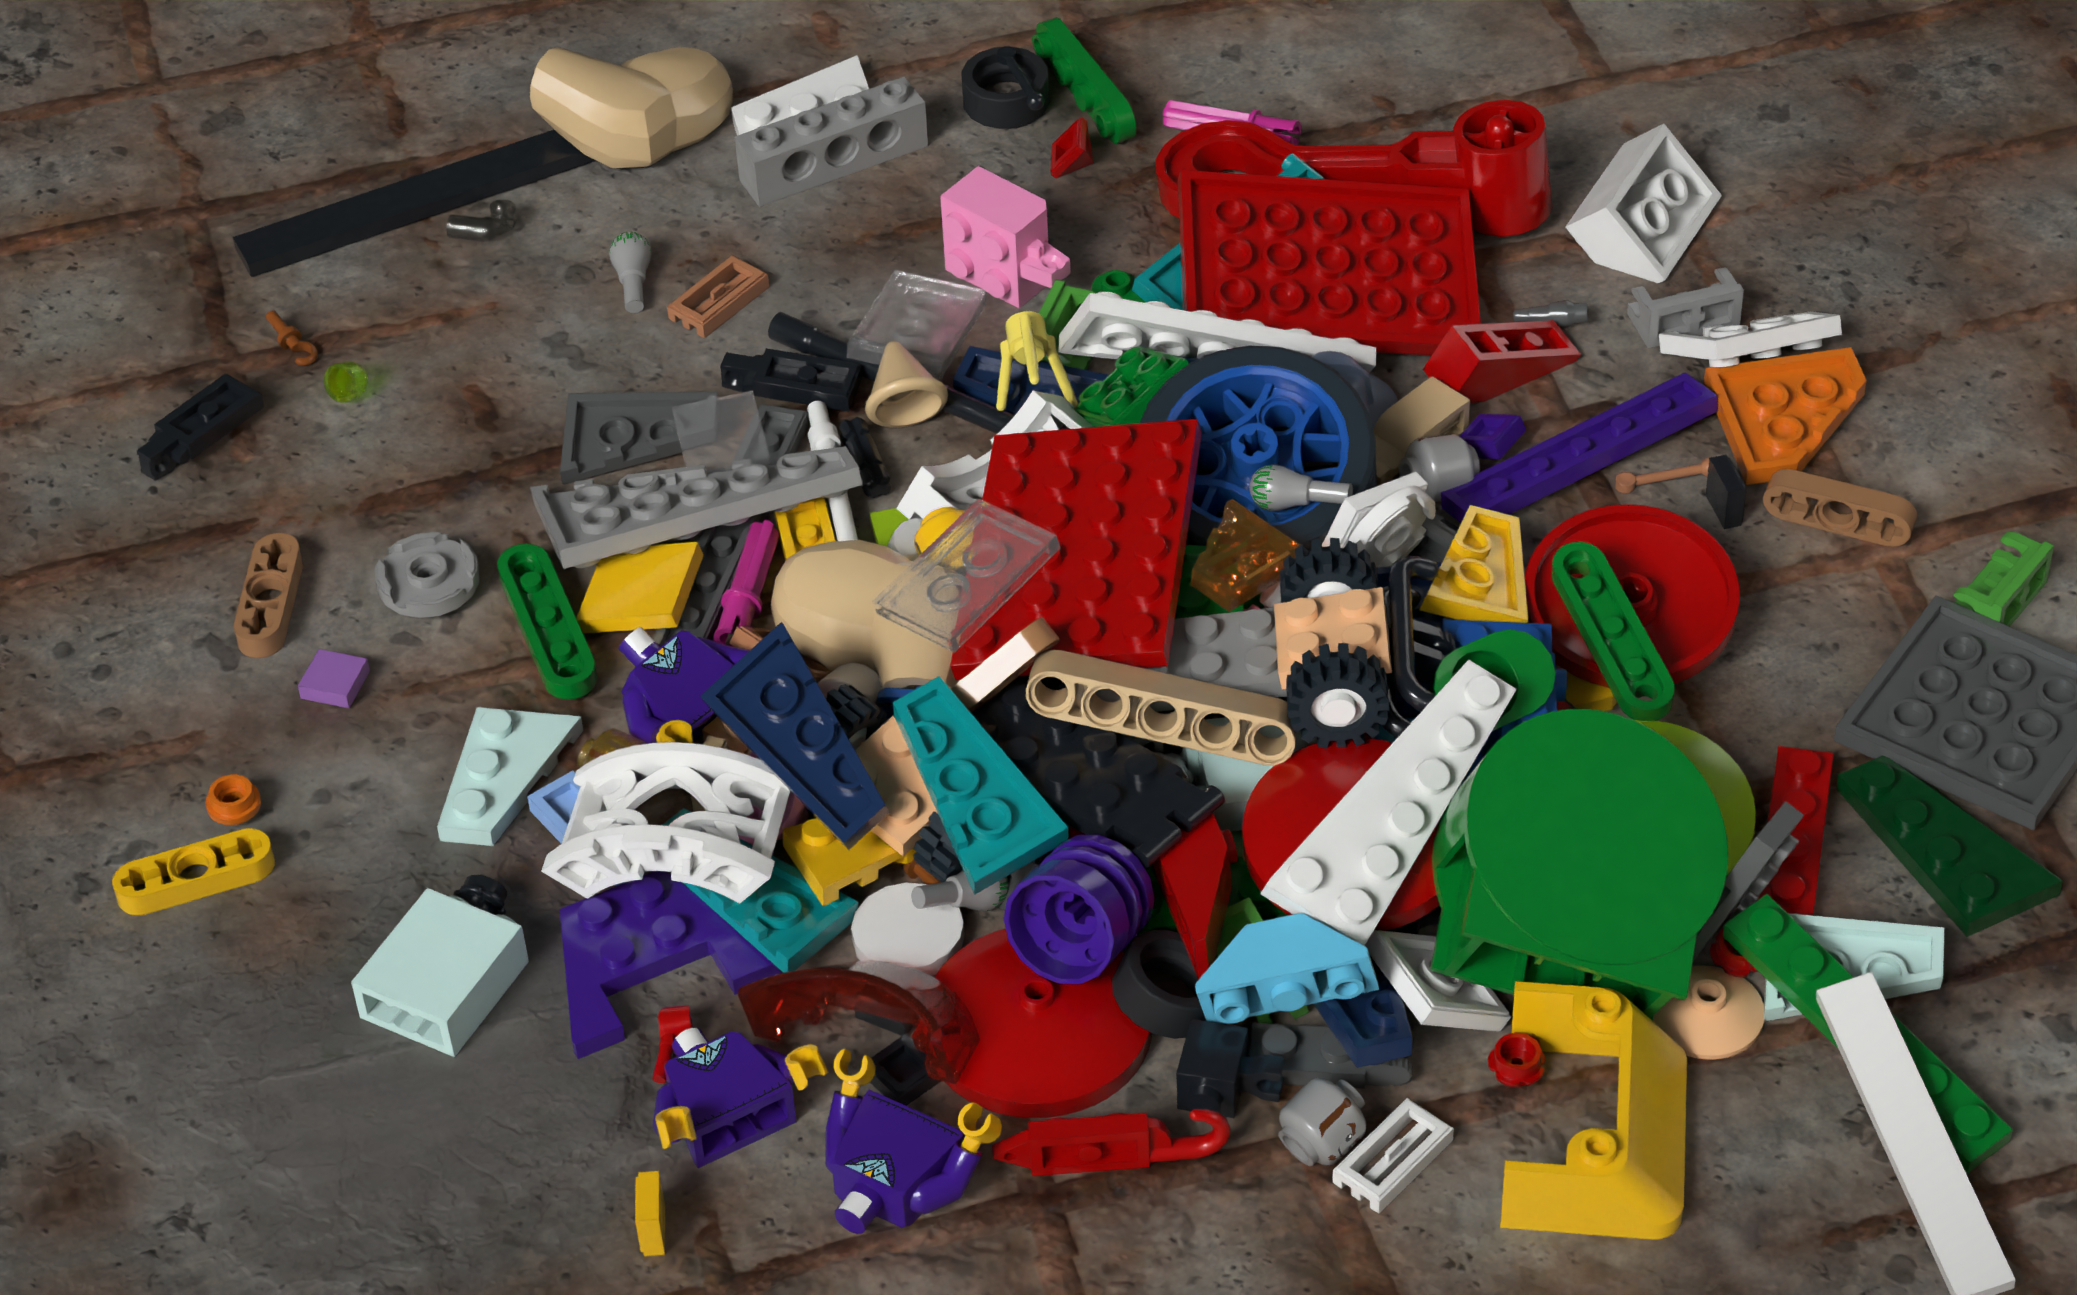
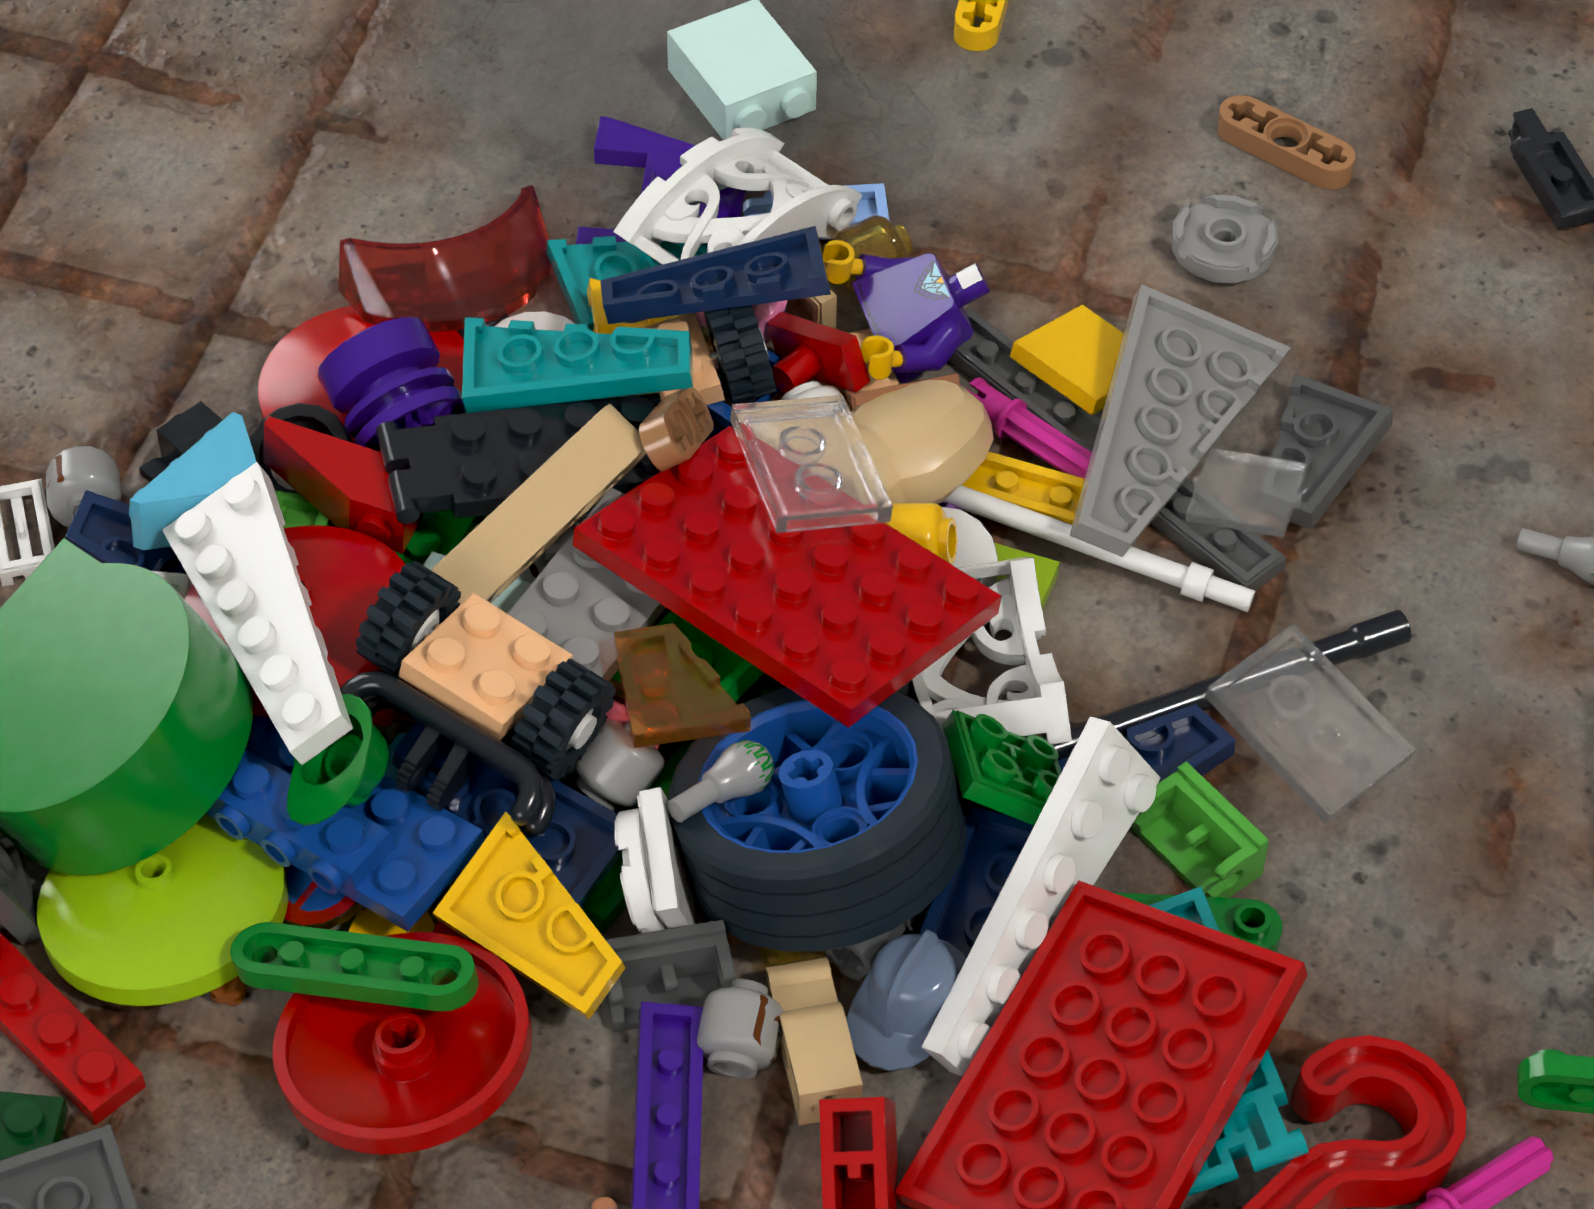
camera: 120 degrees right, 5 degrees up
orange plate [205,774,261,825] -> none
medium lavender tile [298,649,370,708] -> none
clear neon green hinge [324,361,369,403] -> none
light aqua wing [437,707,583,846] -> none
black plate [453,875,507,915] -> none
green plate [497,544,597,700] -> none
yellow tile [635,1171,665,1256] -> none
red hand [652,1005,693,1084] -> none
dark purple torso [653,1028,829,1168] -> none
nougat tile [667,255,769,338] -> none
black hinge [720,348,862,412] -> none
dark purple torso [825,1049,1002,1234] -> none
black axle [839,417,891,498] -> none
tan hat [865,341,948,428] -> none
bright pink hinge [940,166,1071,309] -> none
red plate [992,1109,1231,1176] -> none
light yellow plant [996,311,1078,411] -> none
red slope [1050,117,1094,179] -> none
dark purple tile [1460,414,1526,459] -> none

